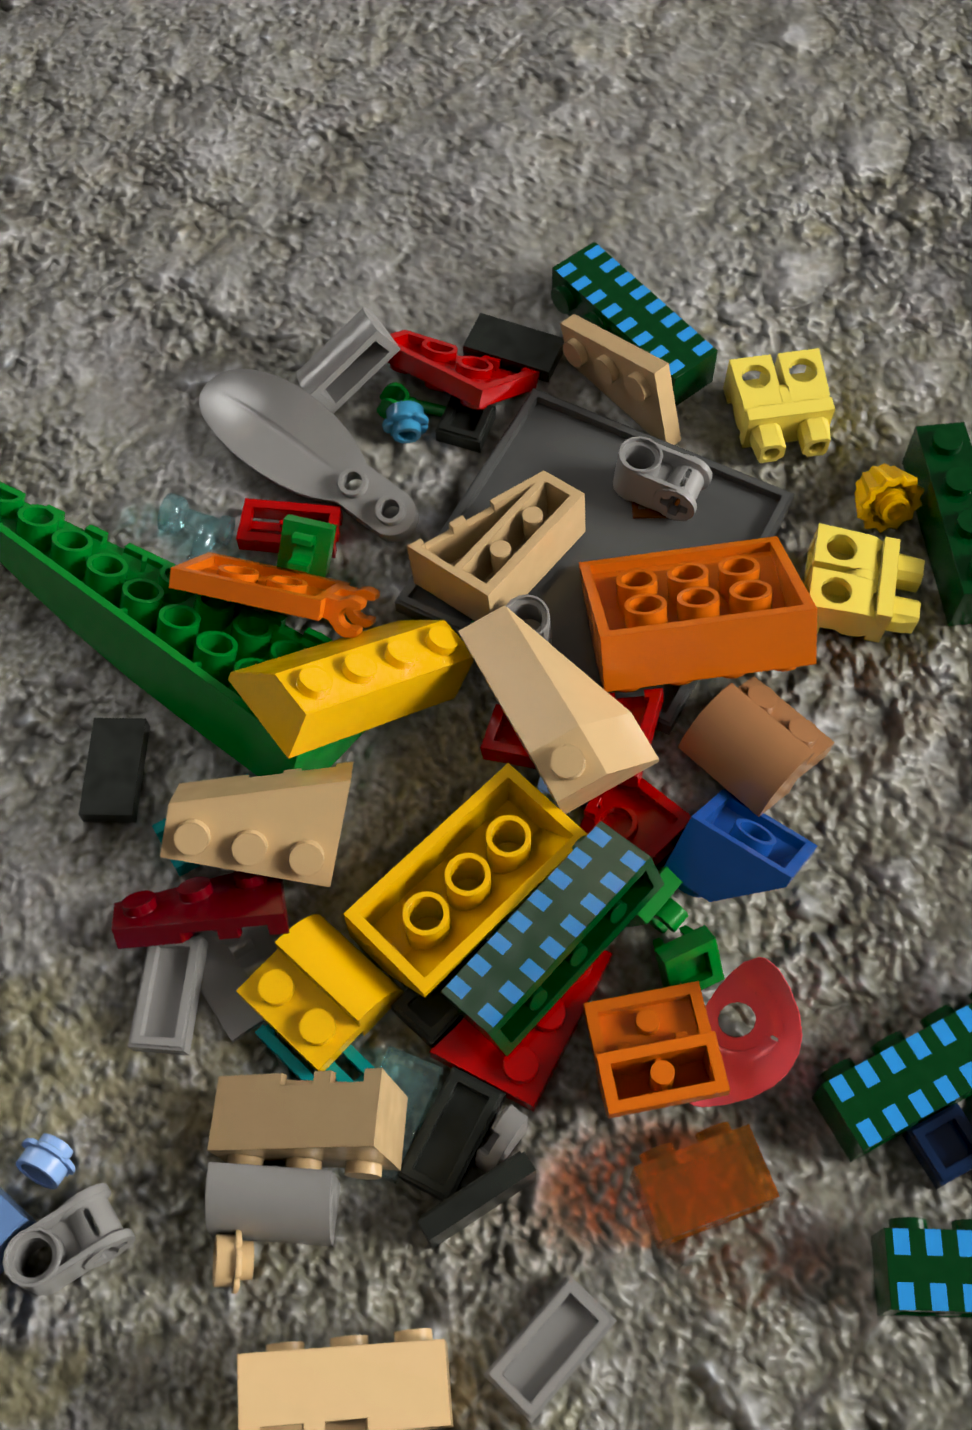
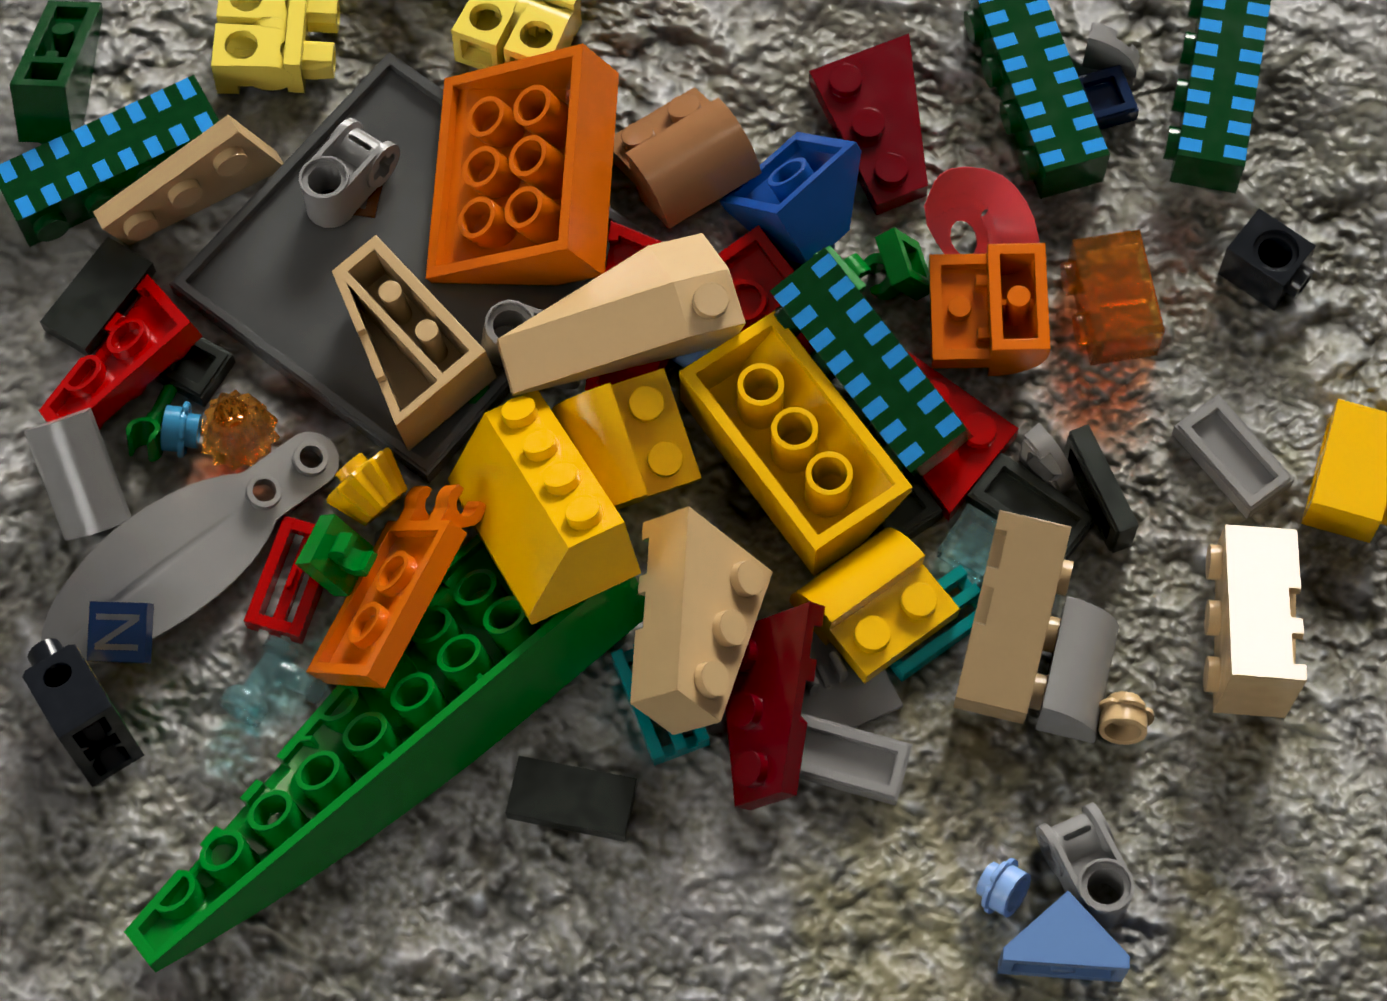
camera: 80 degrees left, 5 degrees up
none -> dark green slope [10,0,103,145]
none -> black torso [22,638,144,787]
none -> dark blue tile [87,601,154,664]
none -> clear orange piece [200,390,280,471]
none -> yellow piece [326,447,408,526]
none -> yellow brick [552,368,702,510]
none -> dark red wing [809,33,928,215]
none -> black brick [1218,208,1316,311]

